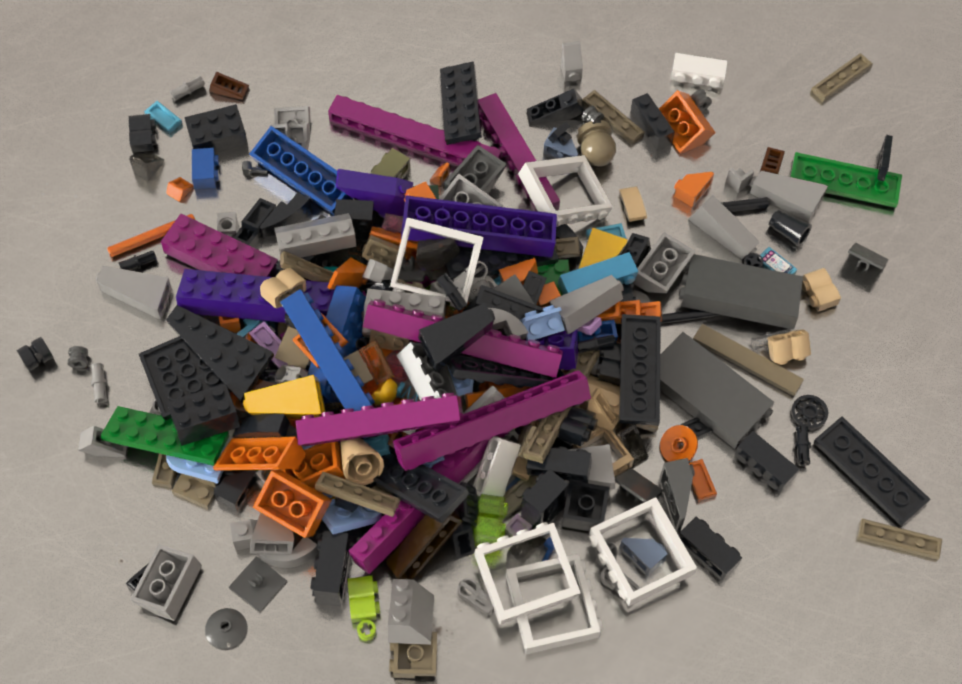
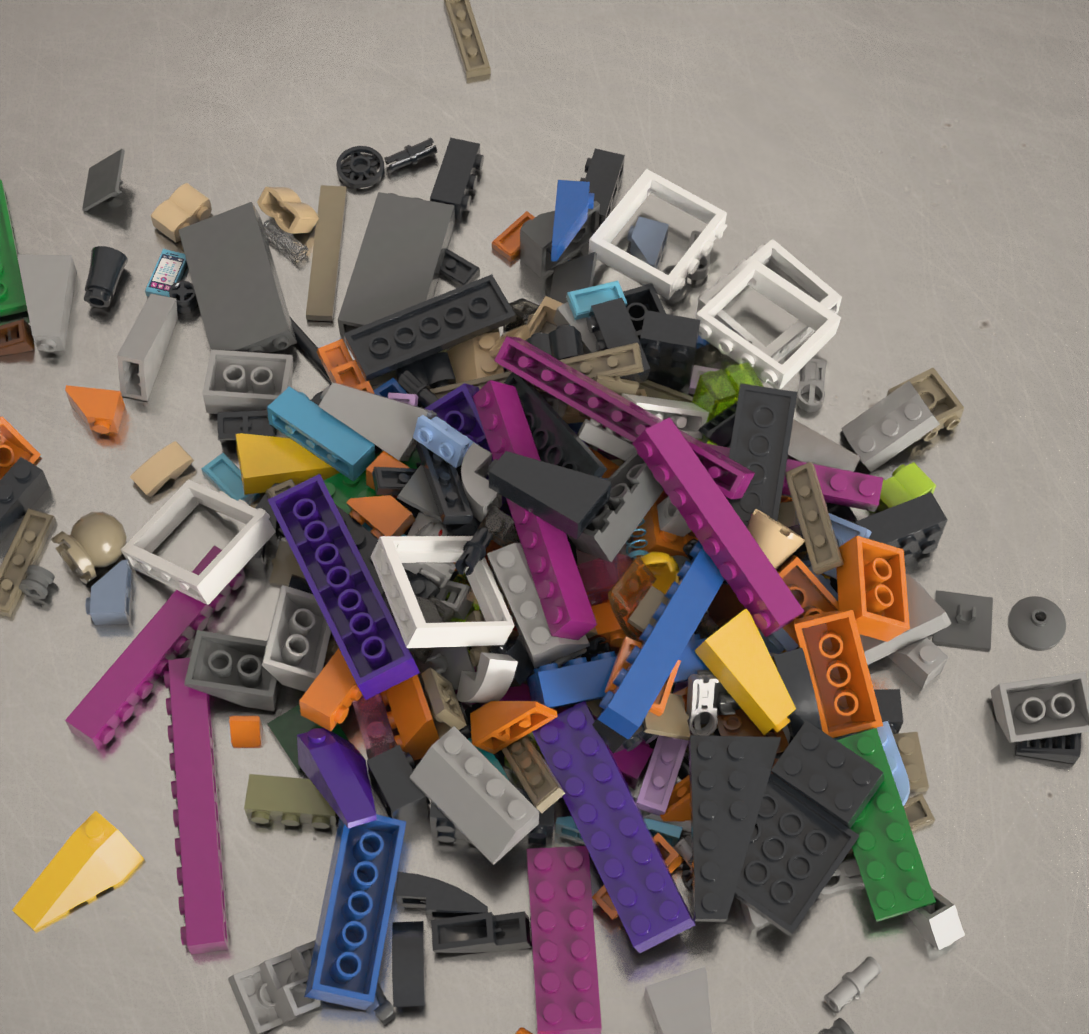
camera: 120 degrees left, 0 degrees up
light grey brick [217,212,238,238] -> none
tan brick [260,268,306,308] -> none
lime bush [357,620,376,641] -> none
black plate [440,61,482,145] -> none
black slope [527,88,585,125] -> none
black tile [548,121,572,146] -> none
orange dish [660,425,698,462] -> none
black axle [721,197,769,212] -> none
light grey panel [726,168,754,193] -> none
black plate [813,416,931,527] -> none
none -> yellow wedge [12,811,145,931]
none -> black brick [392,921,426,1007]
none -> blue slope [551,180,594,262]
none -> medium azure tile [566,281,627,320]

